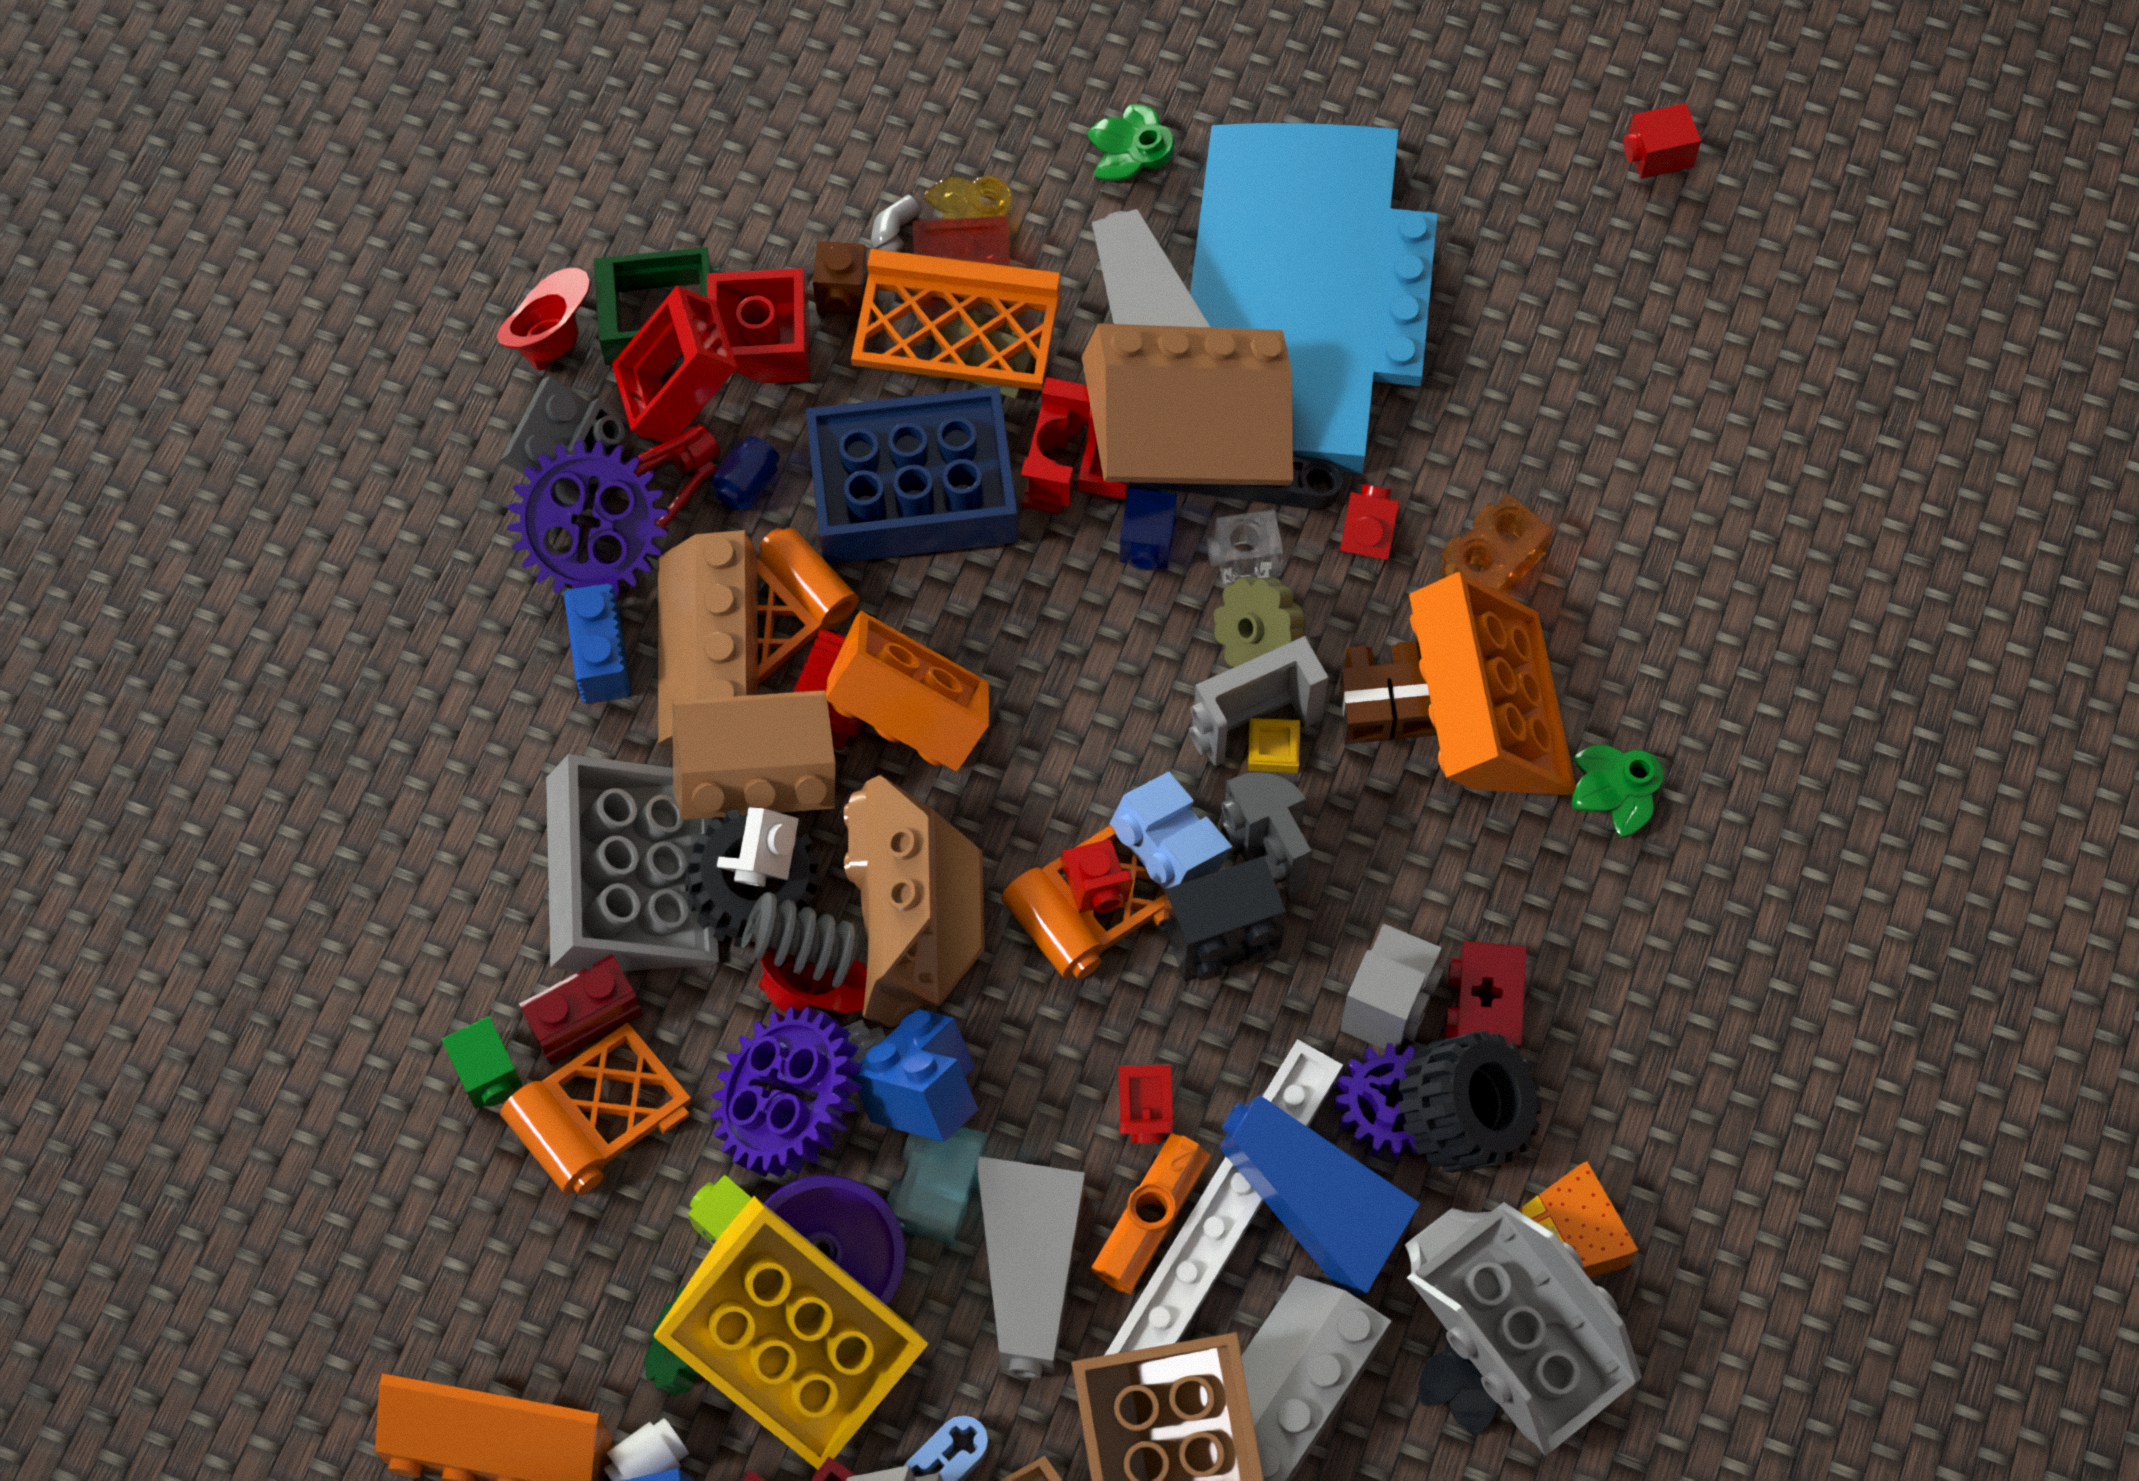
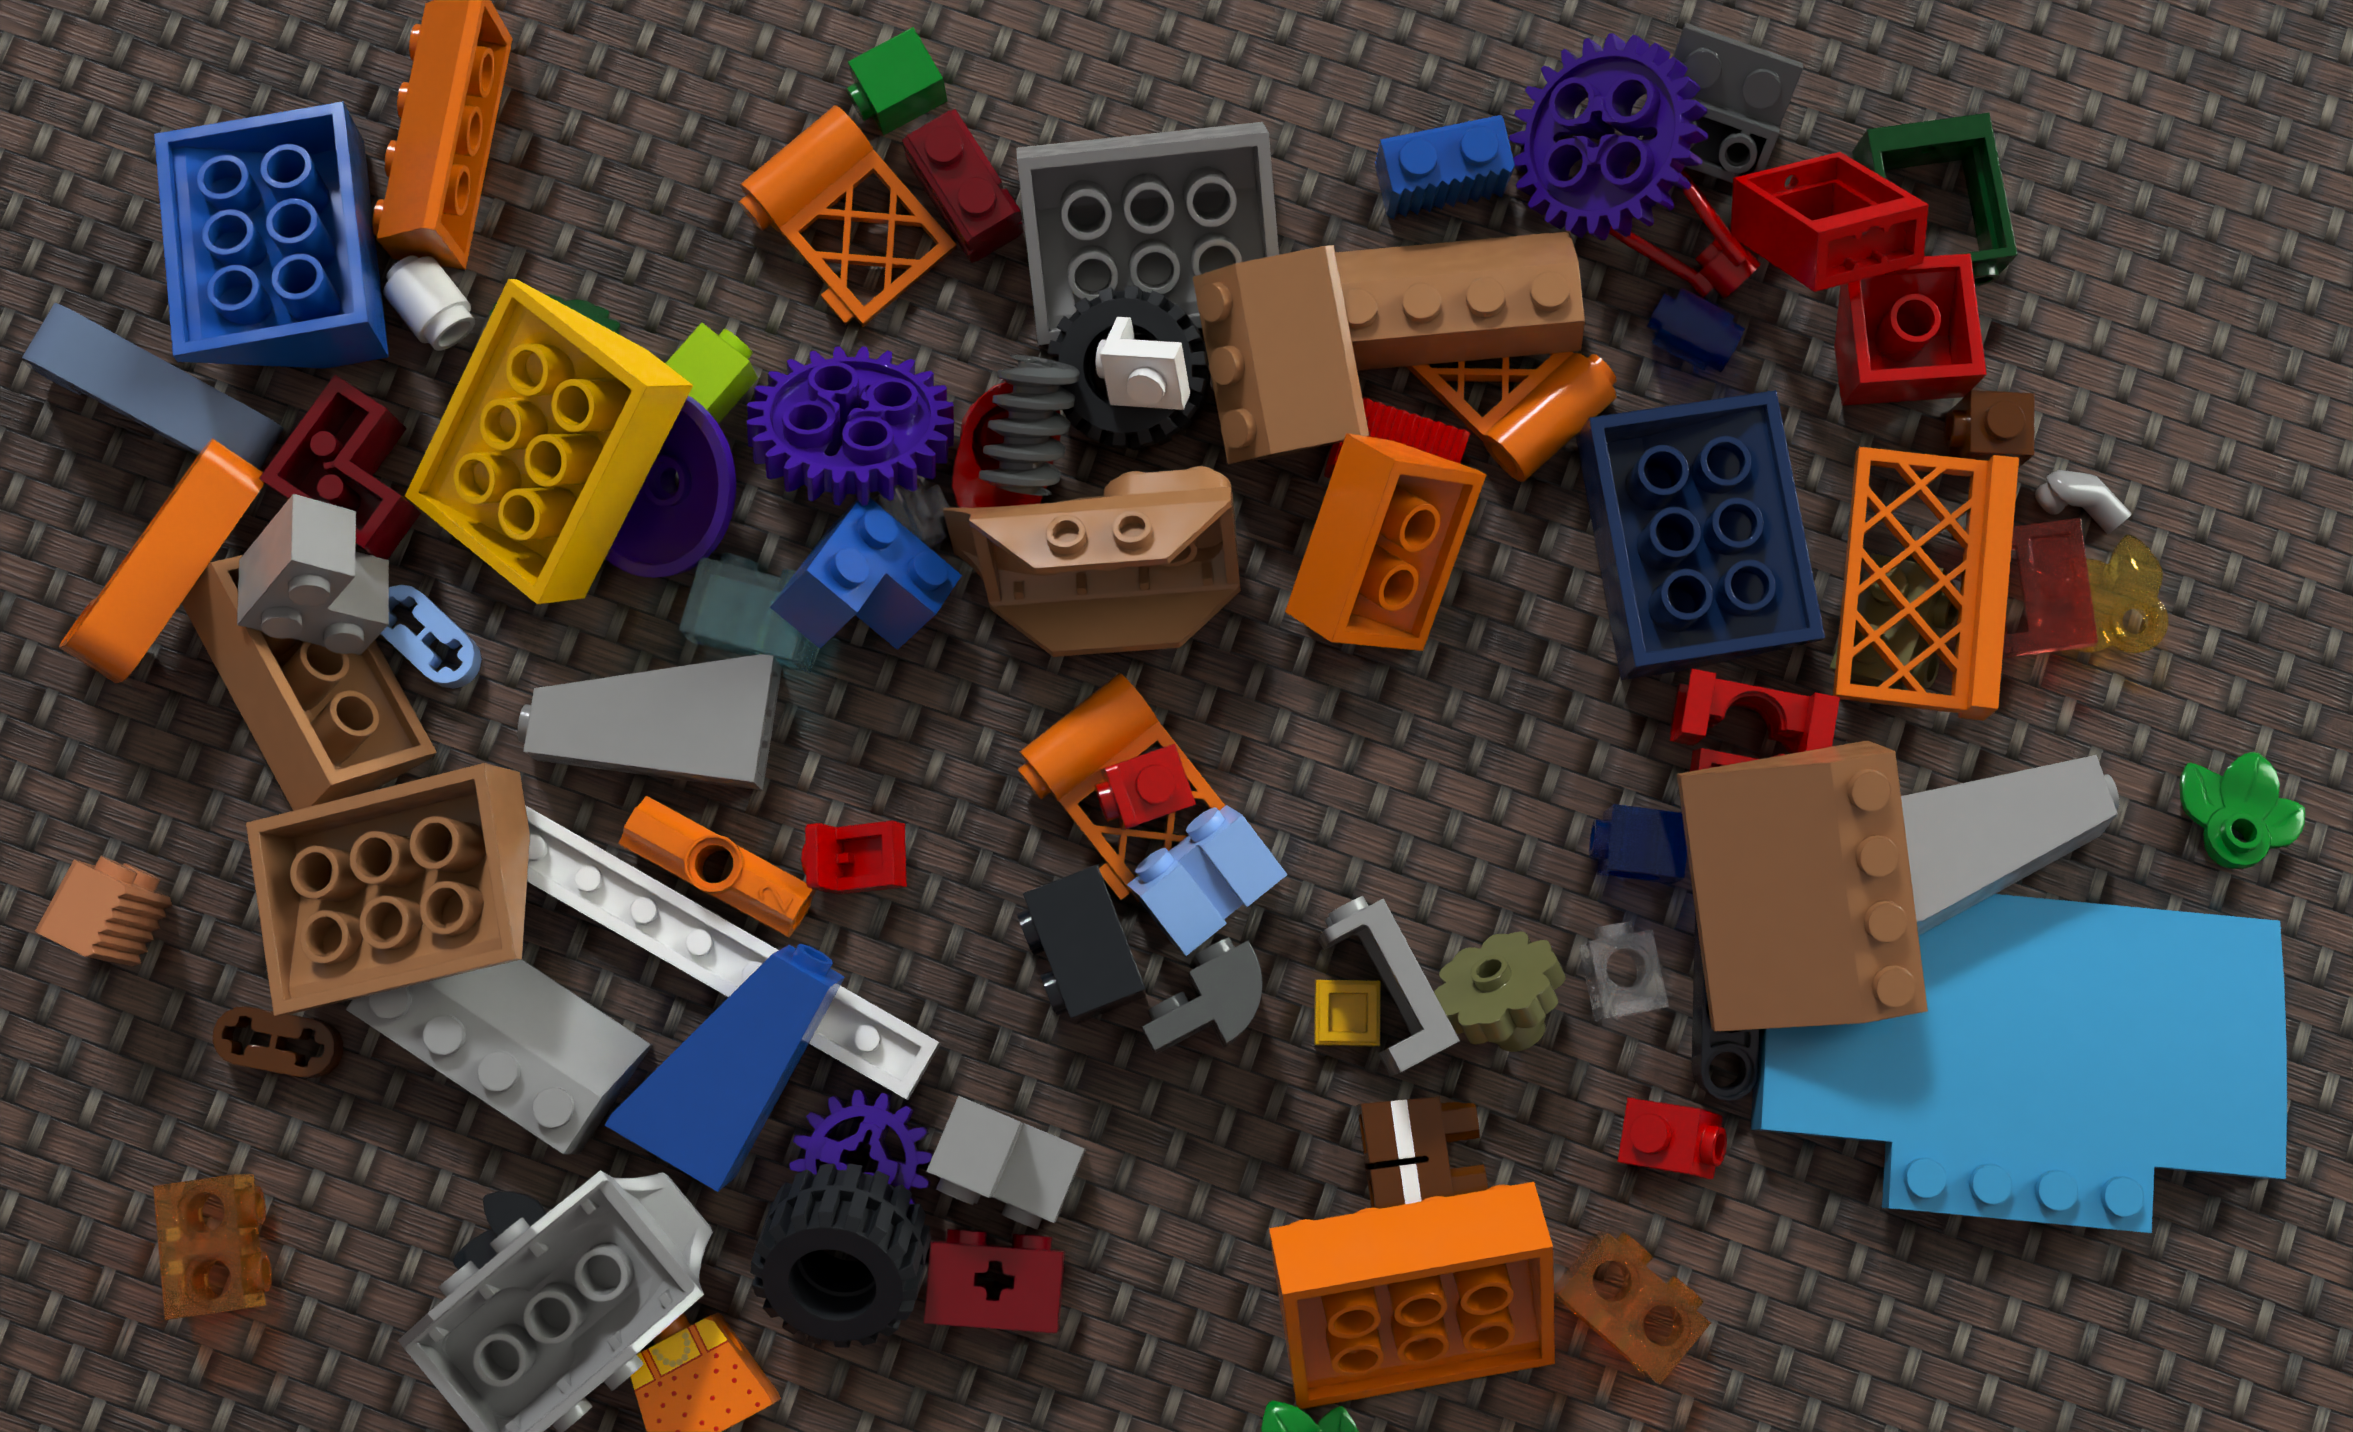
camera: 85 degrees right, 15 degrees up
red piece [497,268,591,371] -> none

